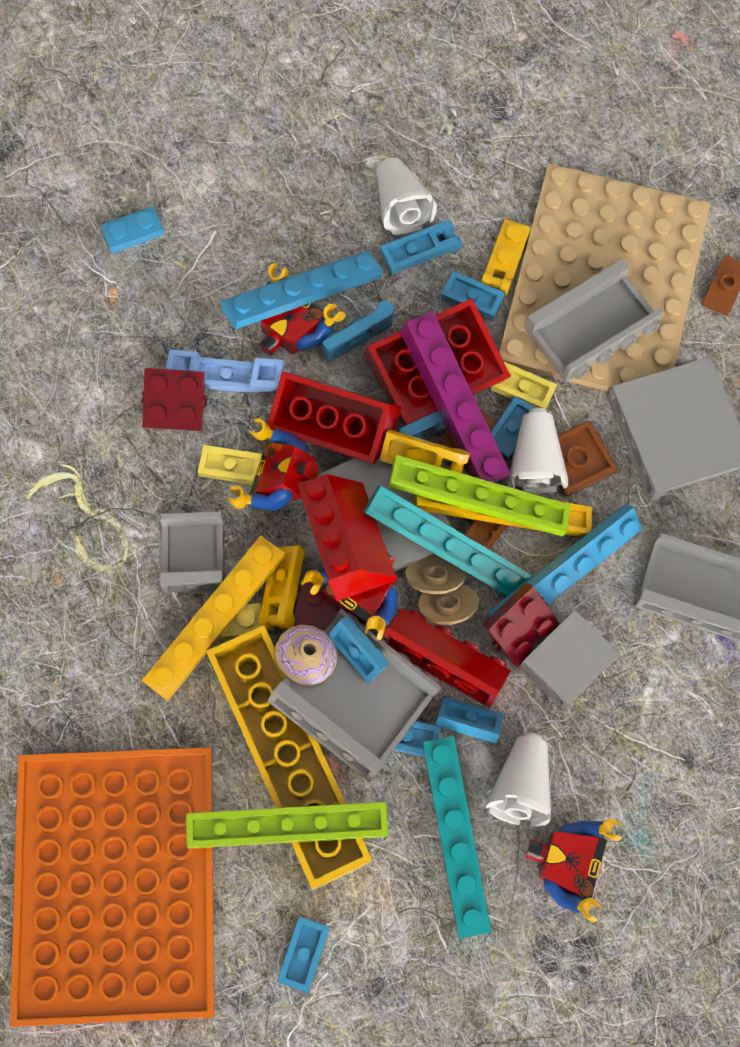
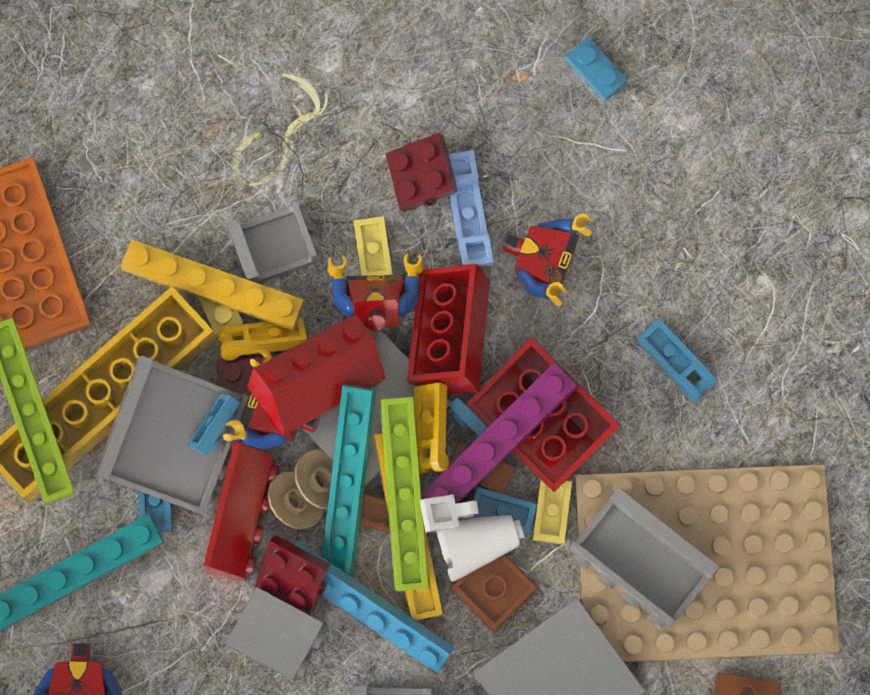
camera: 75 degrees right, 5 degrees up
dark azure plate [220,251,383,330] -> none
dish [275,625,337,686] -> none
dark azure plate [322,301,394,363] -> none
white cone [376,158,437,236] -> none
dark azure plate [435,696,504,743] -> none
dark azure plate [441,271,505,321] -> none
yellow plate [481,219,531,296] -> none
white cone [486,733,551,827] -> none
none -> white plate [420,494,479,533]

